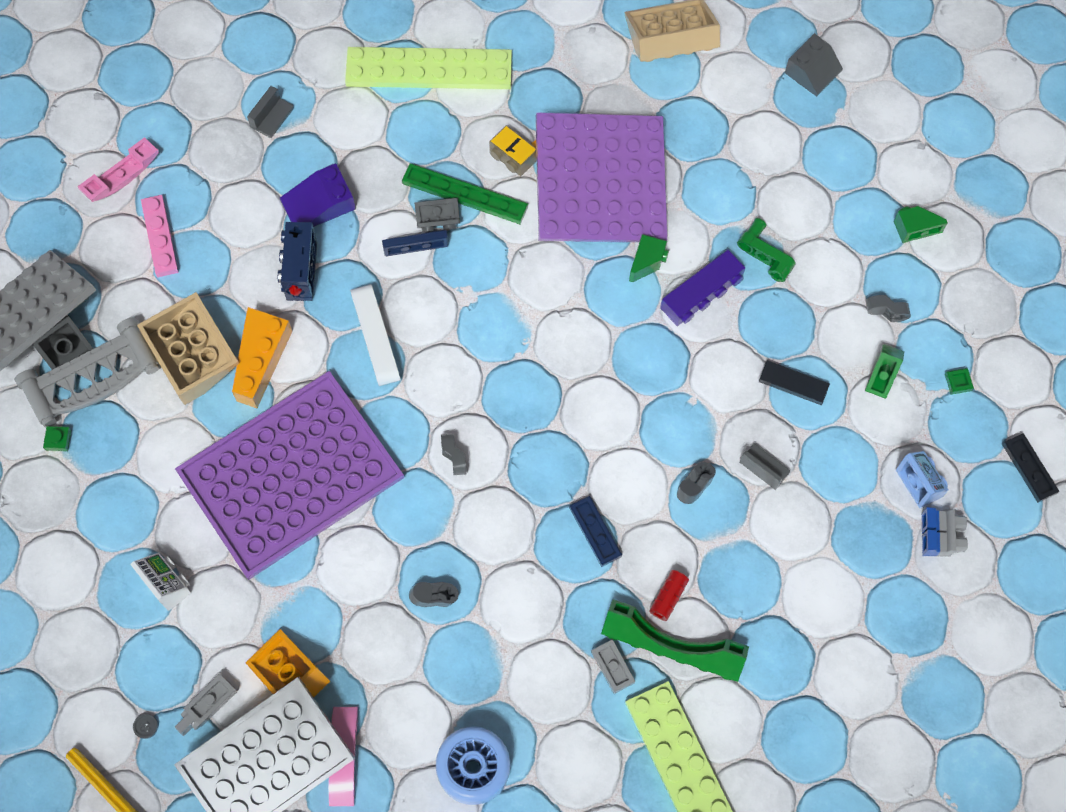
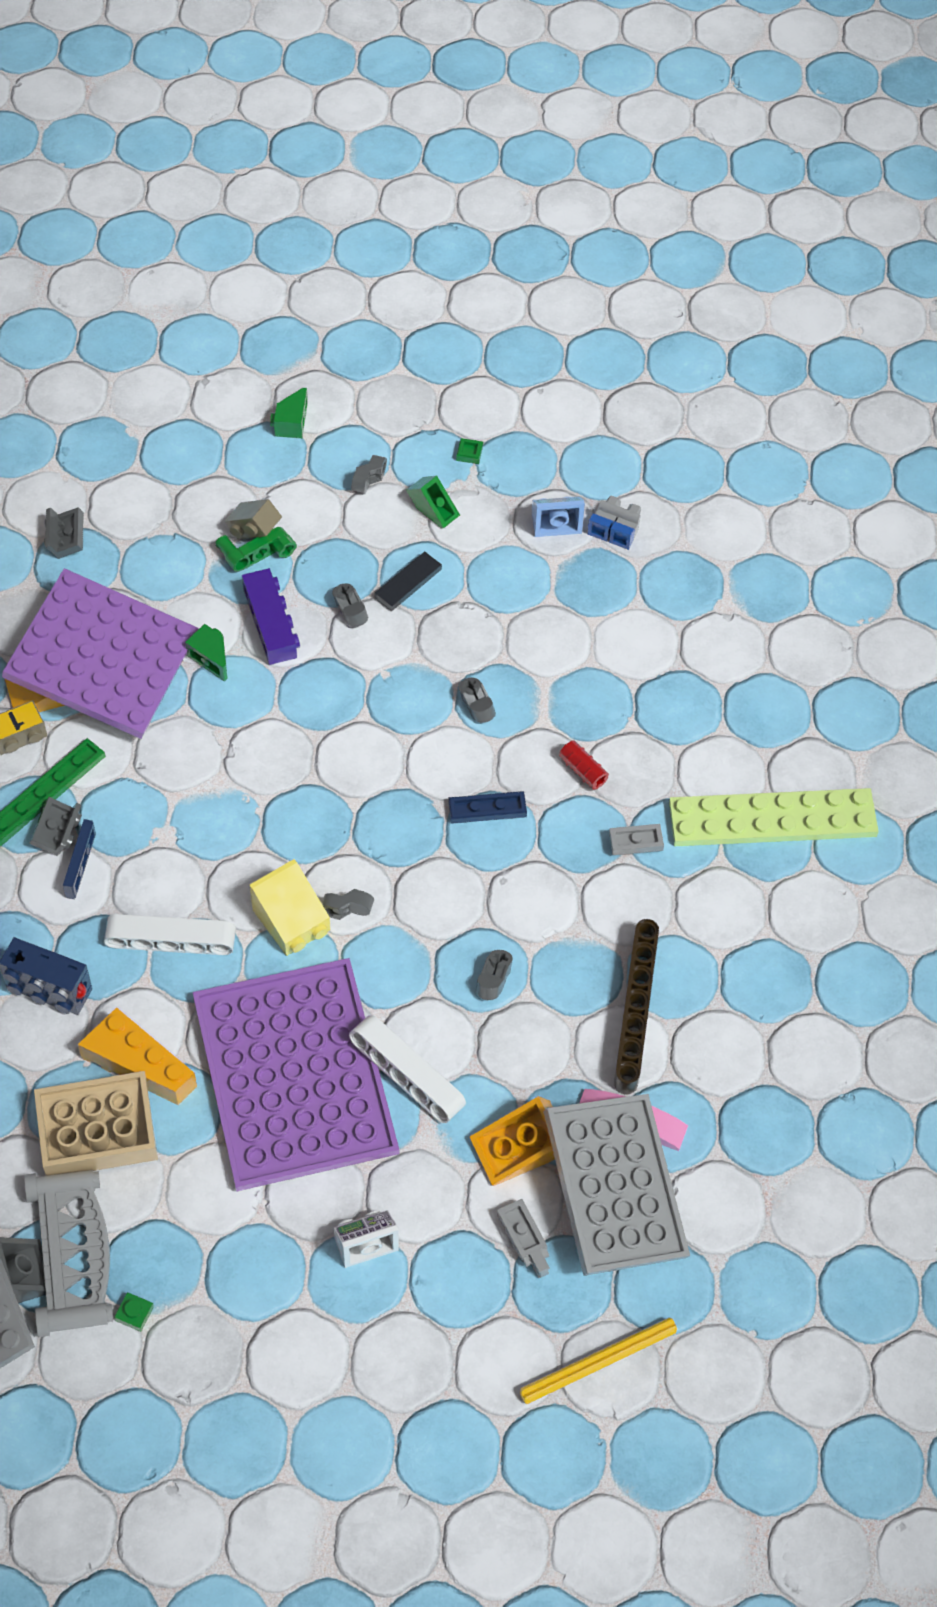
camera: 70 degrees left, 10 degrees down
dark grey piece [133,714,158,739] -> none
light blue wheel [436,727,510,805] -> none
green arch [601,599,749,682] -> none
dark grey panel [739,443,790,490] -> none
dark grey slope [785,33,843,97] -> none
black tile [1002,433,1060,503] -> none
none -> dark grey bracket [44,507,84,559]
none -> dark tan brick [224,499,282,539]
none -> light yellow slope [250,859,330,956]
none -> dark grey piece [332,583,368,627]
none -> white beam [349,1015,466,1123]
none -> dark brown beam [614,919,659,1095]

